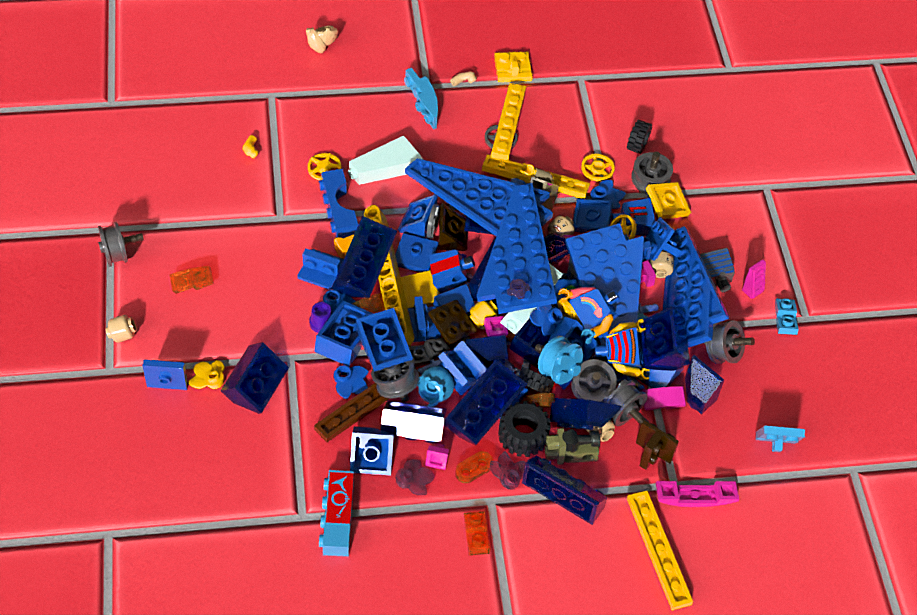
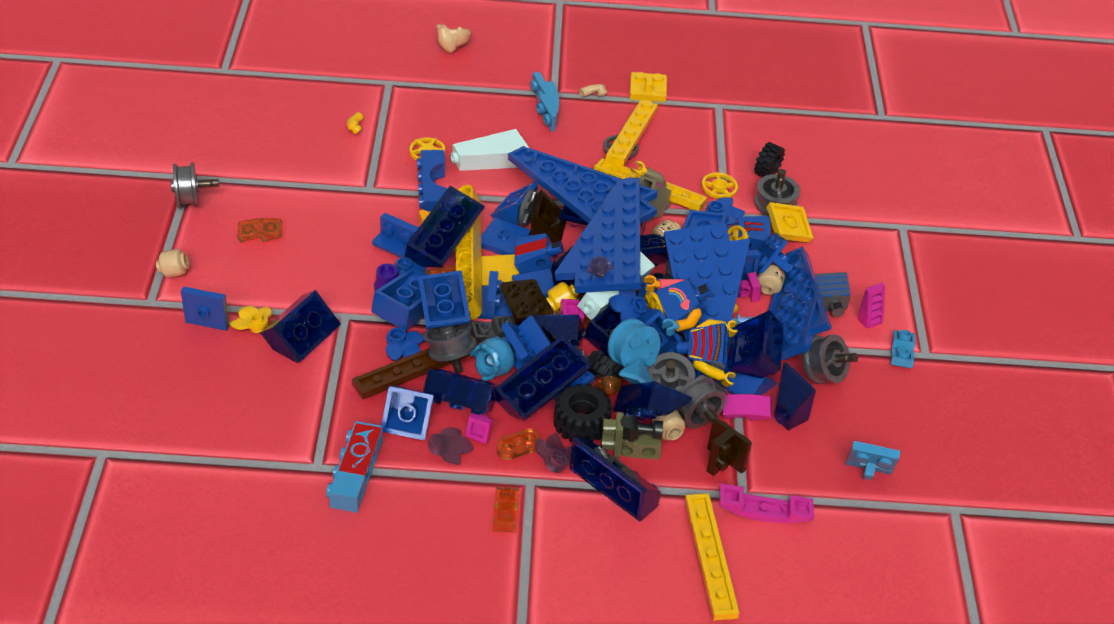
camera: 10 degrees right, 10 degrees down
none -> dark azure slope [619,359,661,396]

